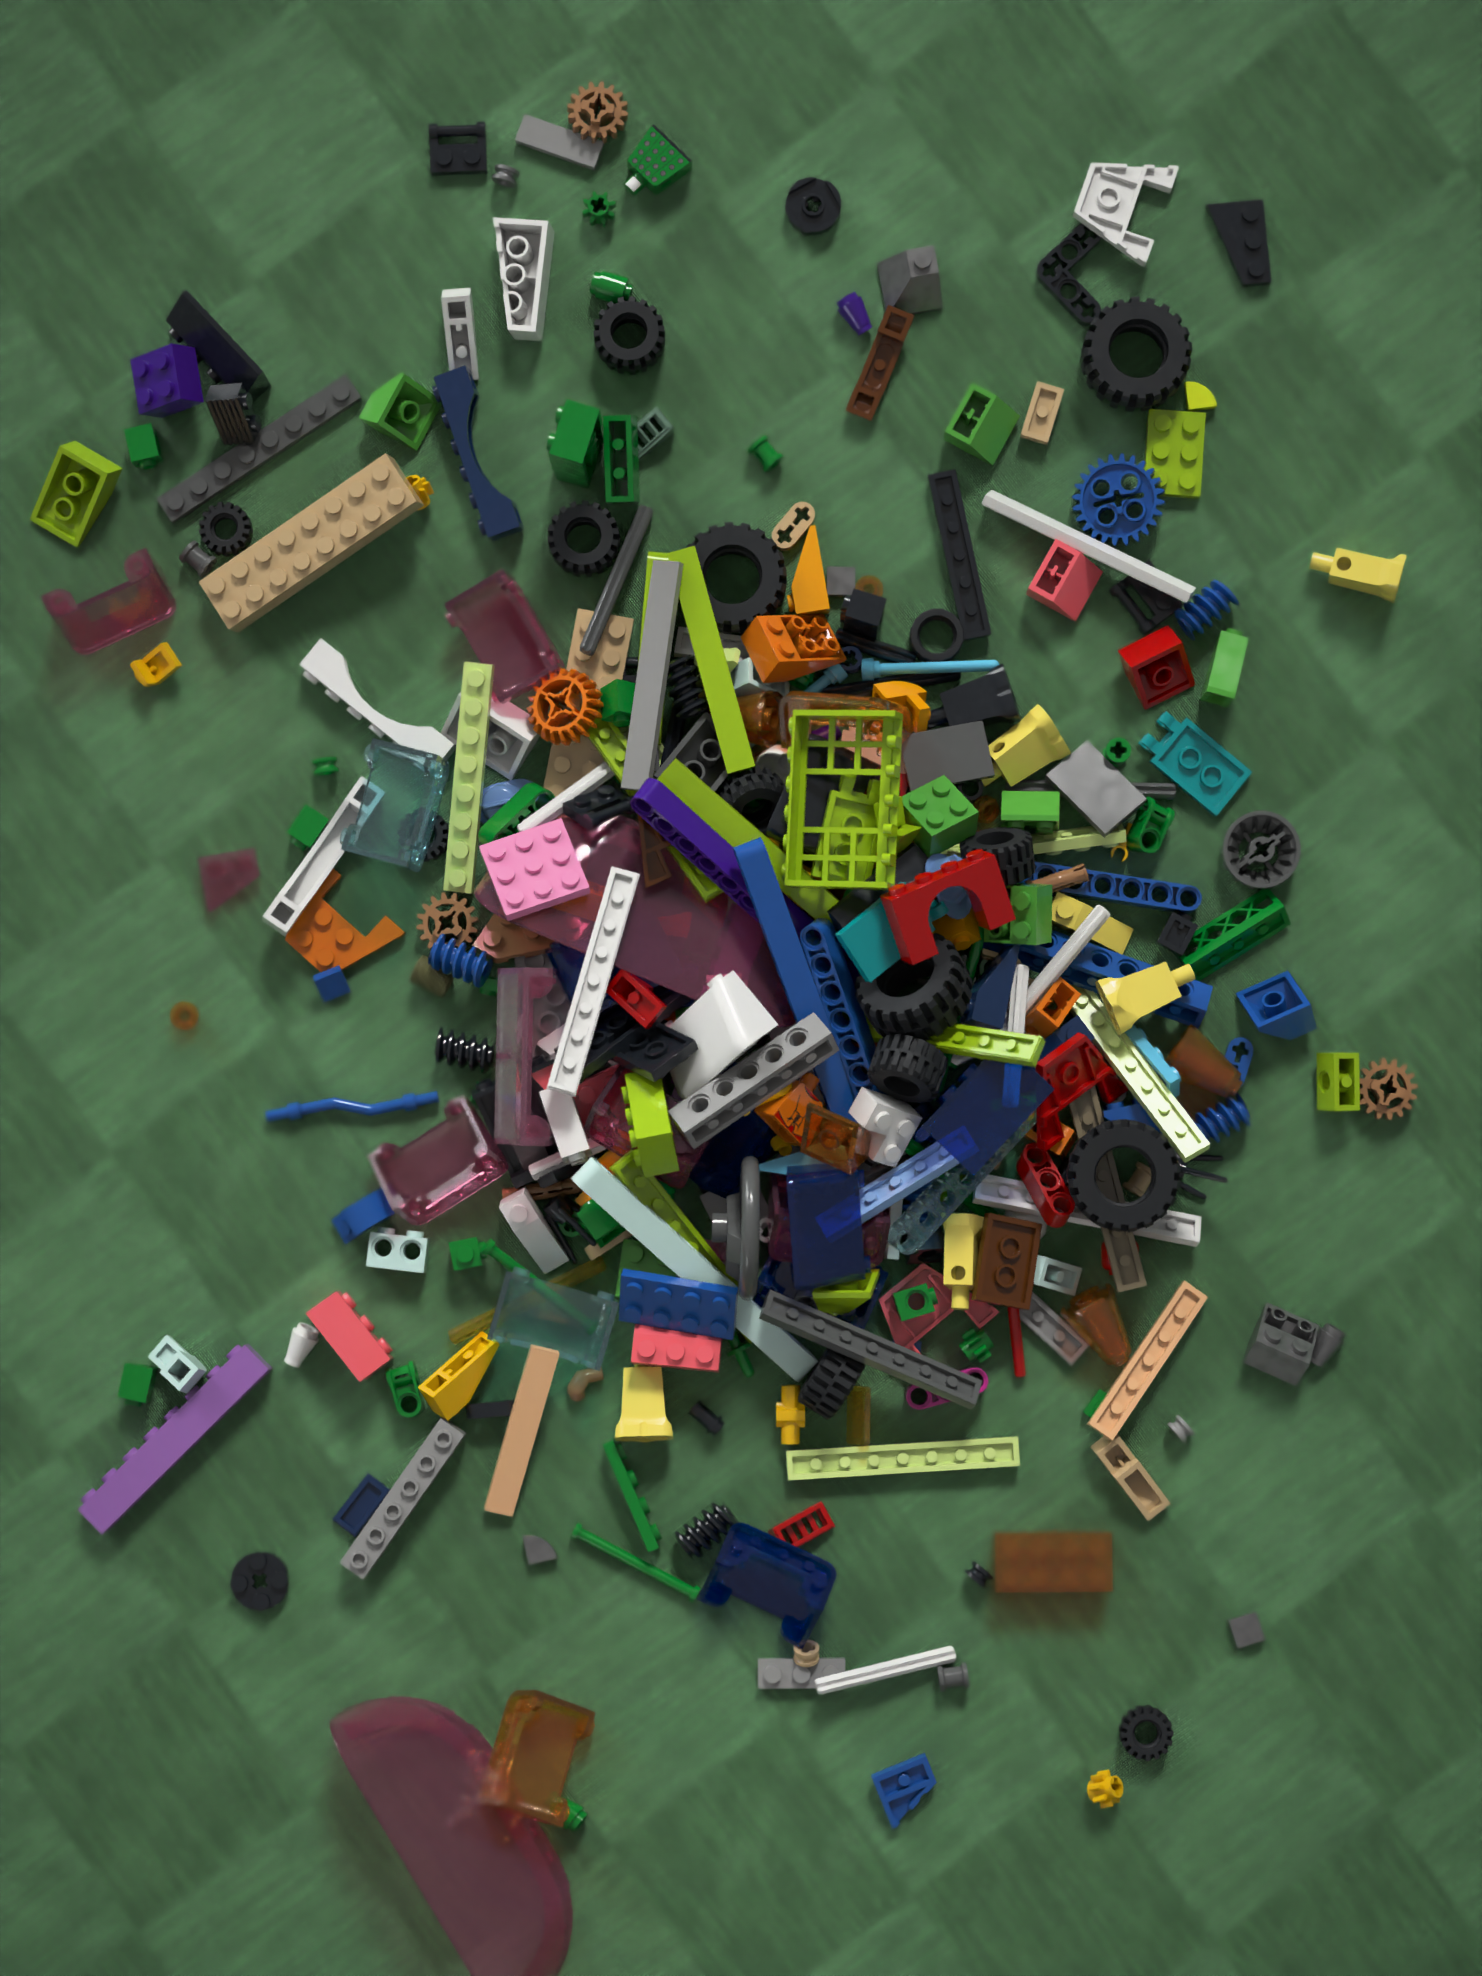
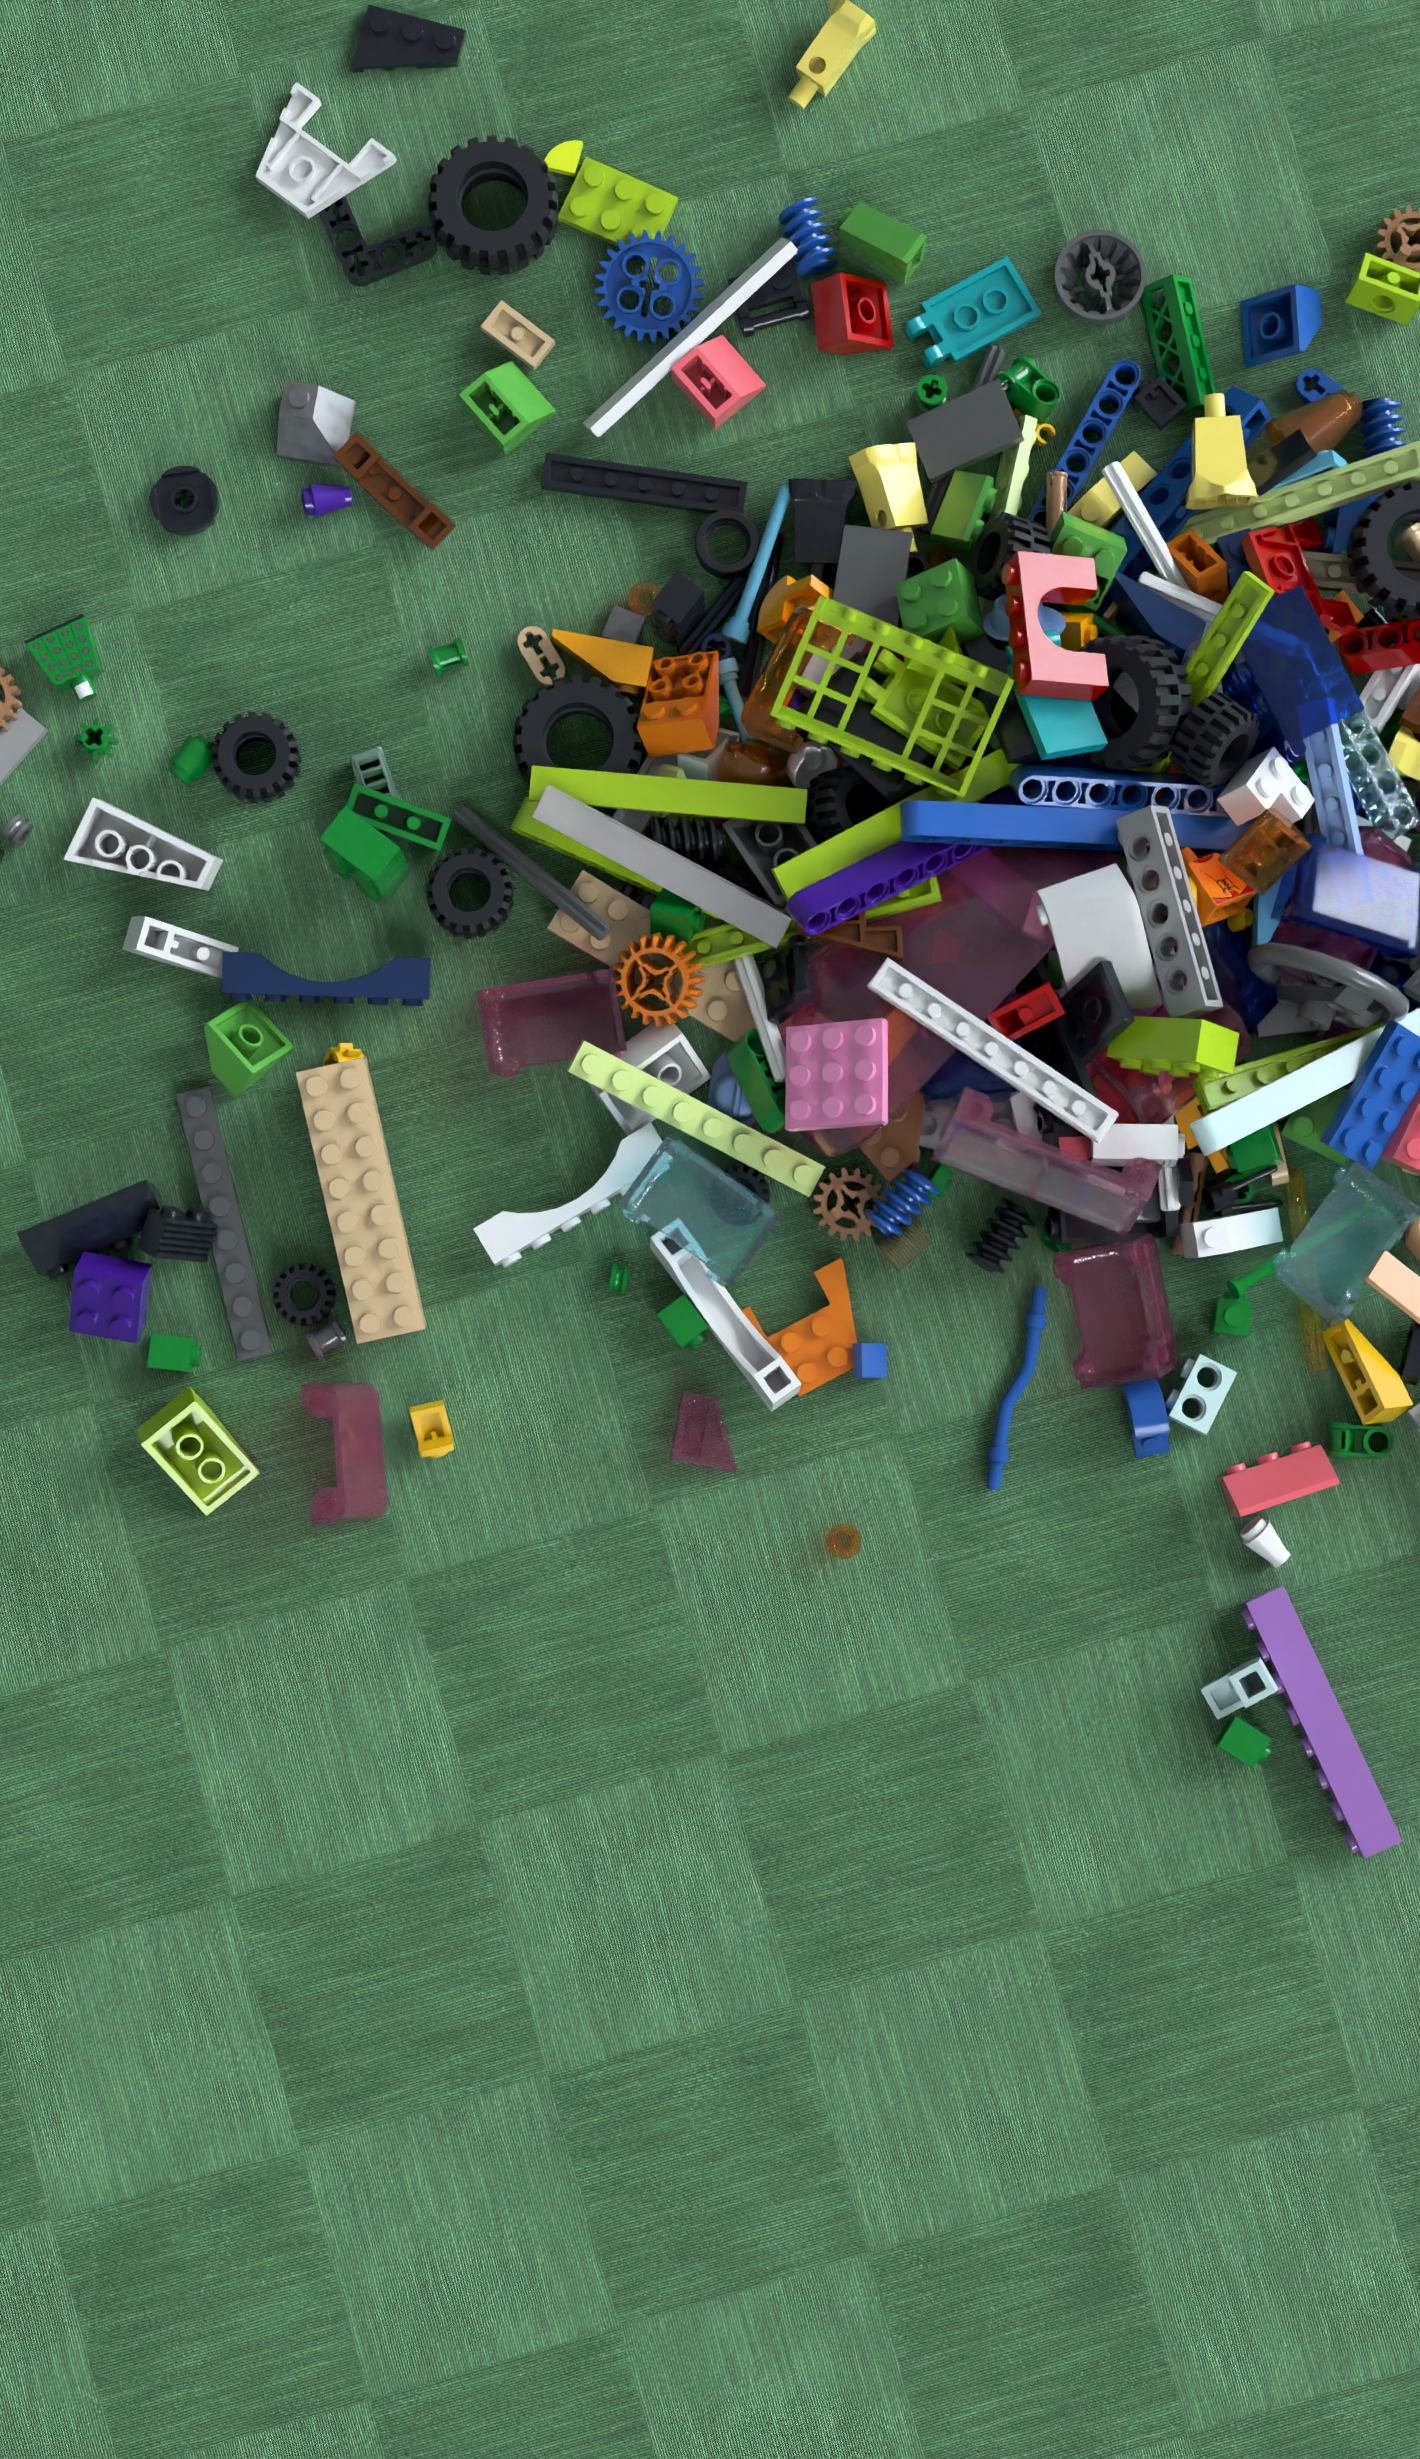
camera: 75 degrees left, 0 degrees up
none -> black tile [1247,428,1317,496]

